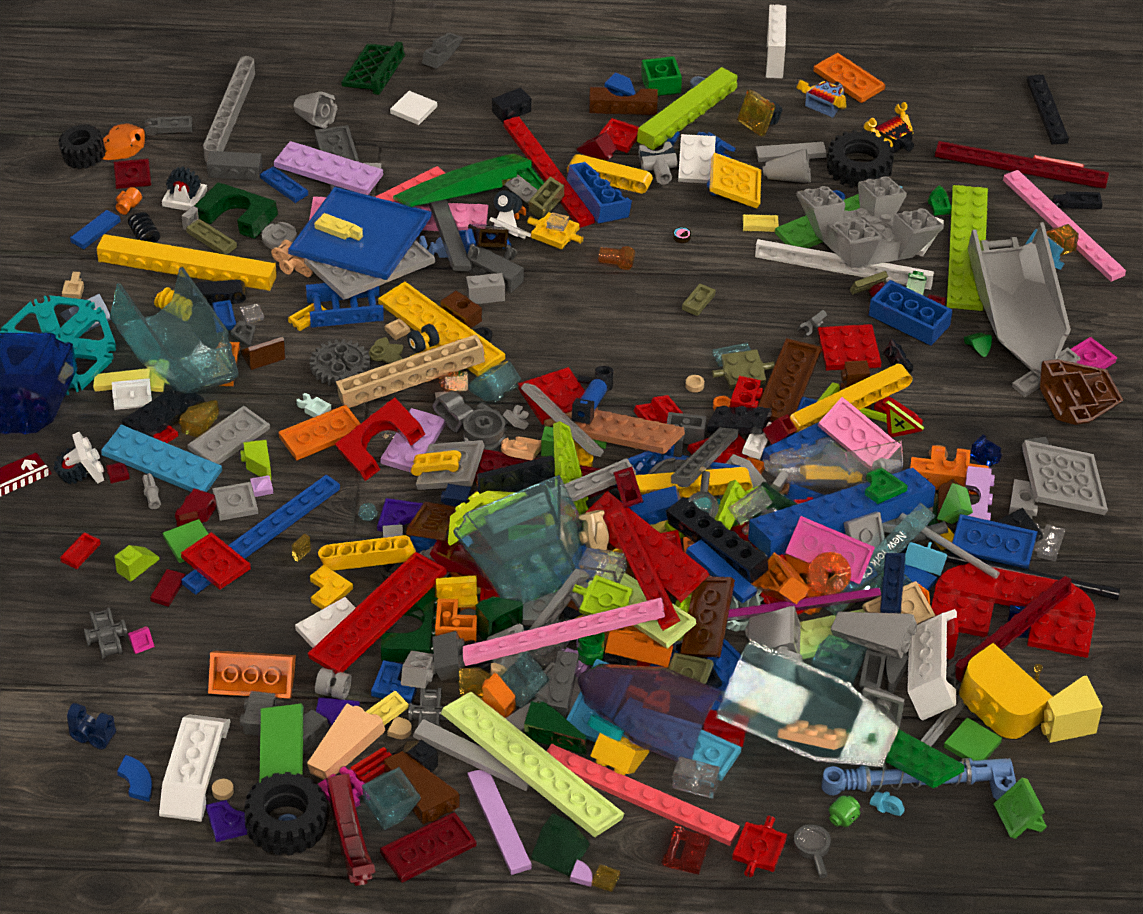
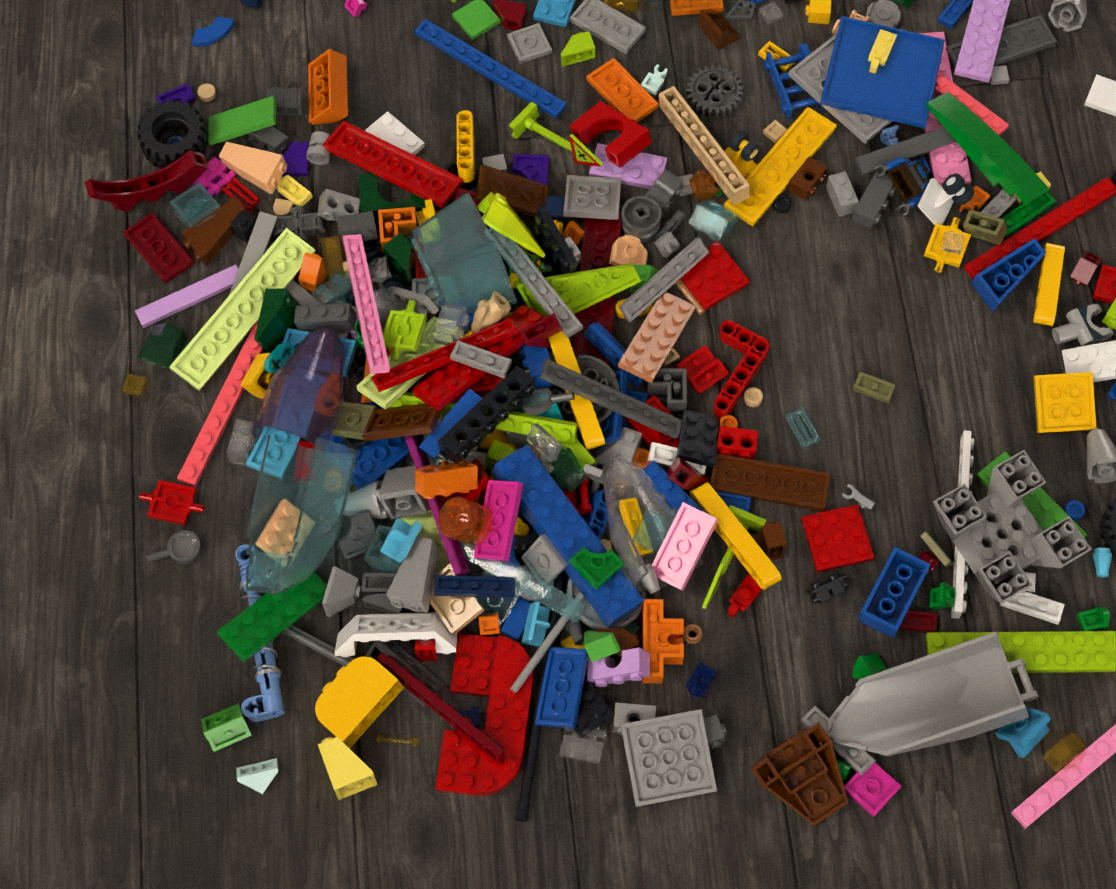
camera: 85 degrees right, 20 degrees up
dark red tile [150,569,186,607] -> none
white slope [159,714,231,822] -> none
red plate [181,532,251,590] -> none
lavender tile [250,476,273,497] -> none
clear yellow tile [292,534,311,561] -> none
yellow plate [310,565,353,609] -> none
clear light blue plate [358,503,378,521] -> none
olive plate [369,337,403,363] -> none
blue plate [371,660,417,704] -> none
yellow plate [411,450,462,476] -> none
lavender tile [570,860,592,887] -> none
black piece [572,366,614,424] -> none
clear orange piece [599,246,636,270] -> none
clear red plate [662,826,710,875] -> none
tile [673,227,691,243] -> none
olive plate [712,350,775,389] -> none
light yellow tile [743,215,779,232] -> none
bright green head [829,796,860,827] -> none
medium azure piece [870,791,905,816] -> none
bright green tile [944,718,1002,761] -> none
none -> light aqua slope [236,758,278,794]
none -> medium azure panel [380,518,422,563]
none -> light grey tile [450,341,512,378]
none -> lime piece [509,102,603,167]
none -> red beam [713,320,770,418]

